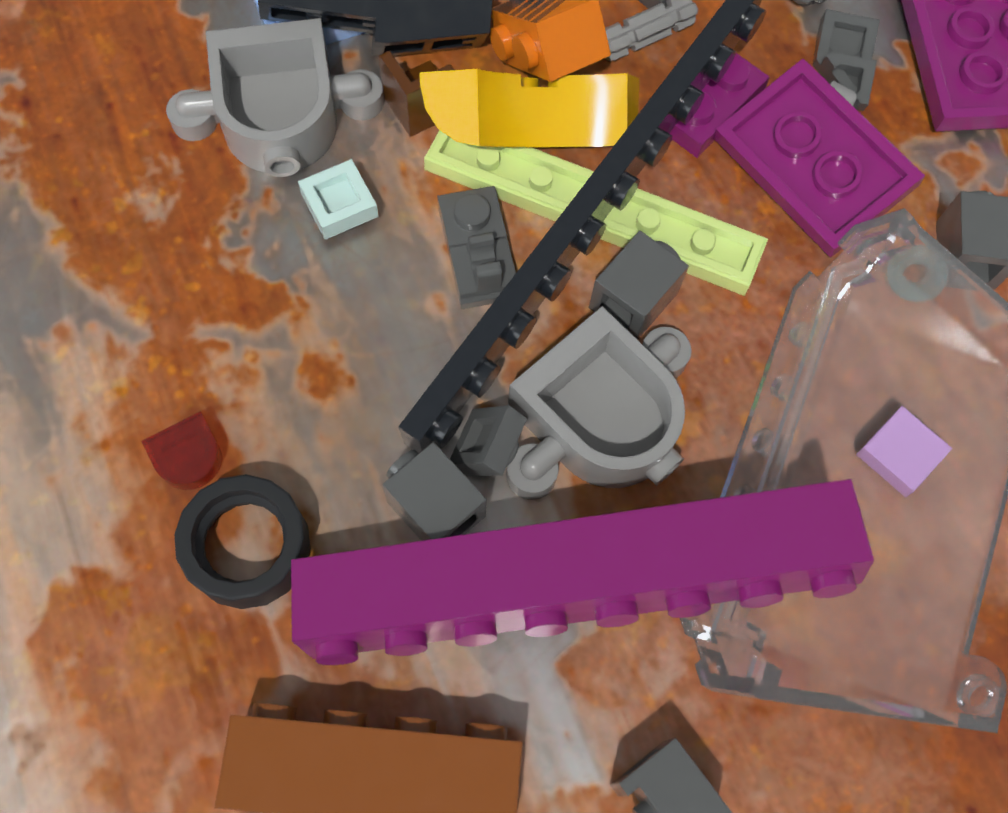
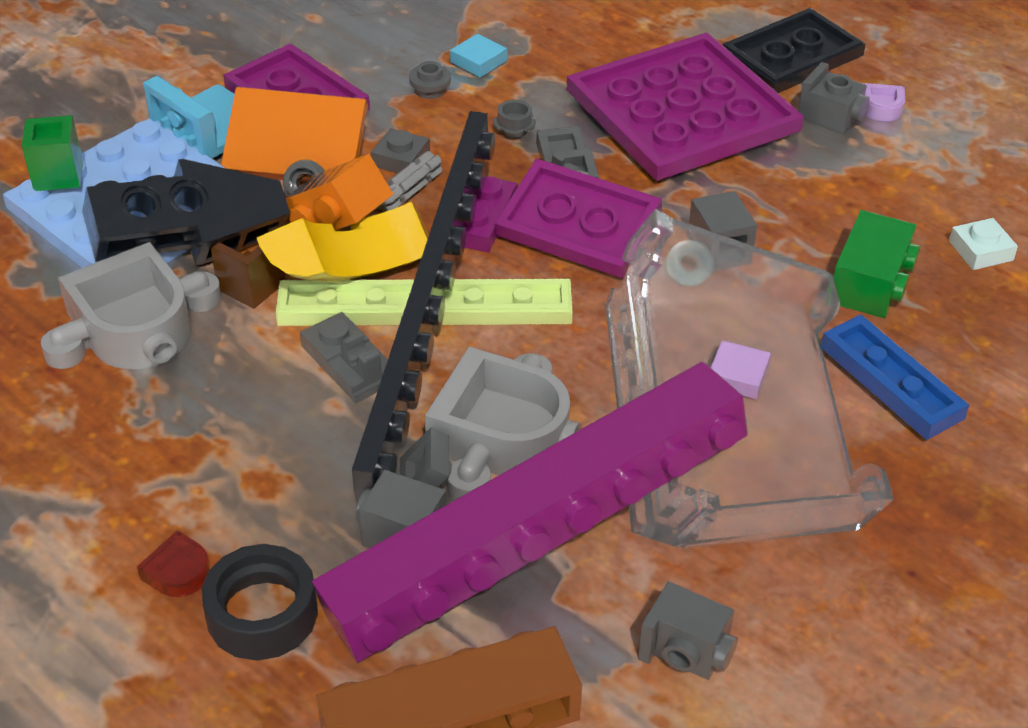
camera: 20 degrees left, 25 degrees down
light aqua plate [298,159,379,240] -> none
dark grey brick [589,231,689,340] -> none

